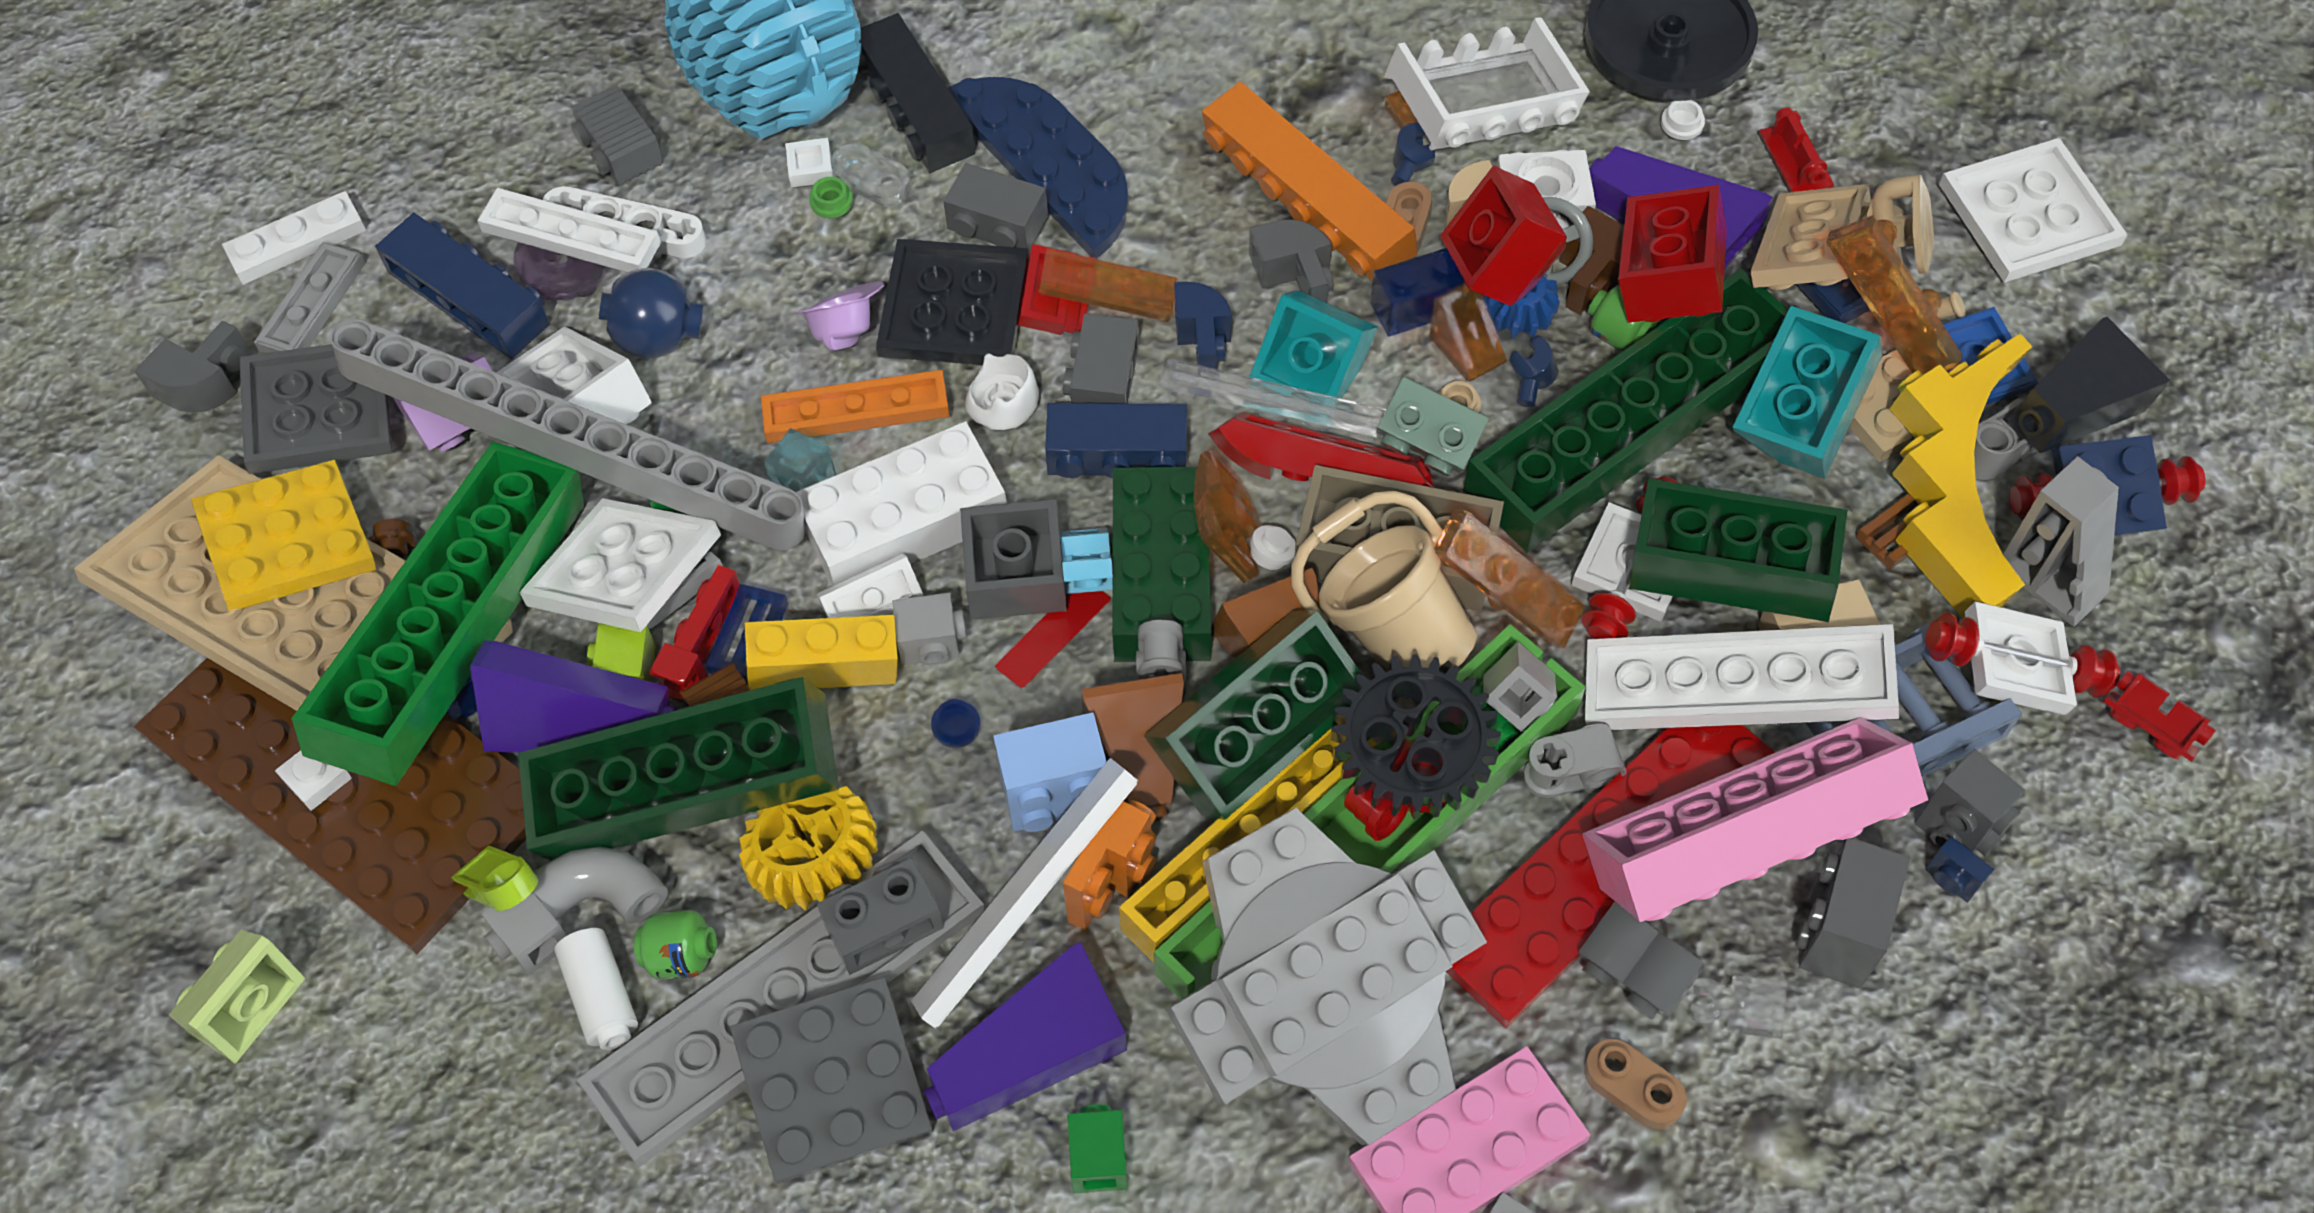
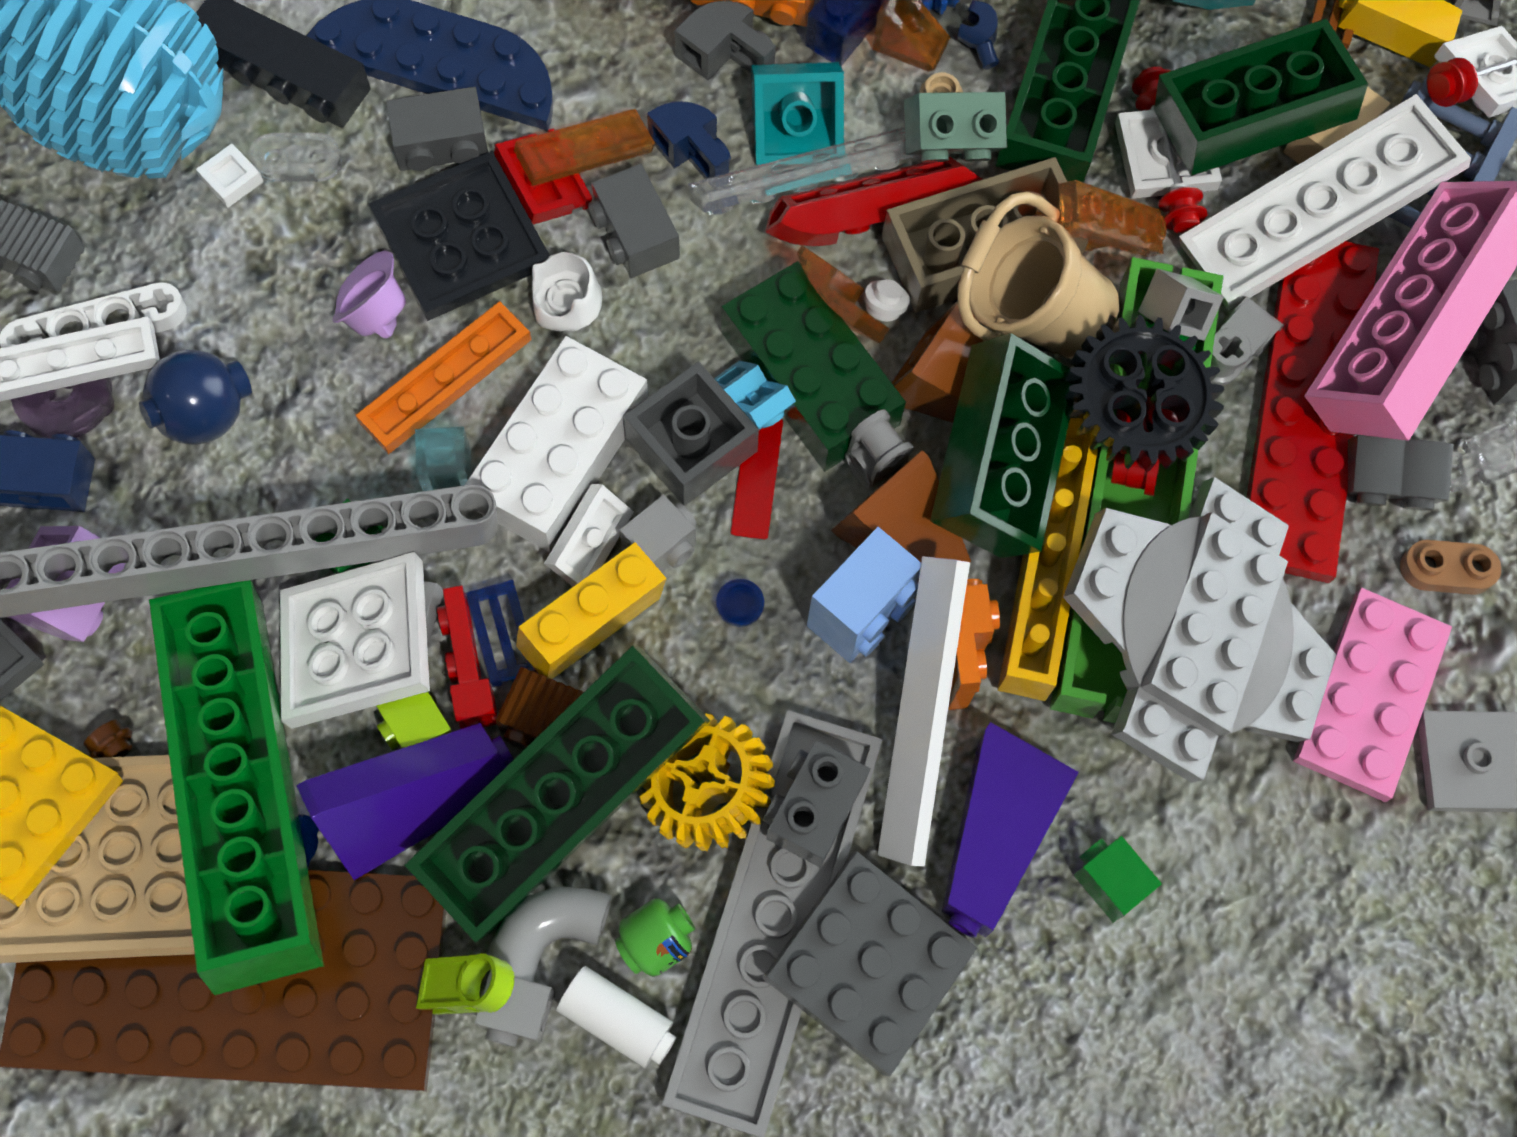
camera: 40 degrees left, 10 degrees up
white plate [275,750,352,811] -> none
white slope [496,326,652,434] -> none
bright green plate [809,176,853,218] -> none
dark blue brick [1045,403,1187,478] -> none

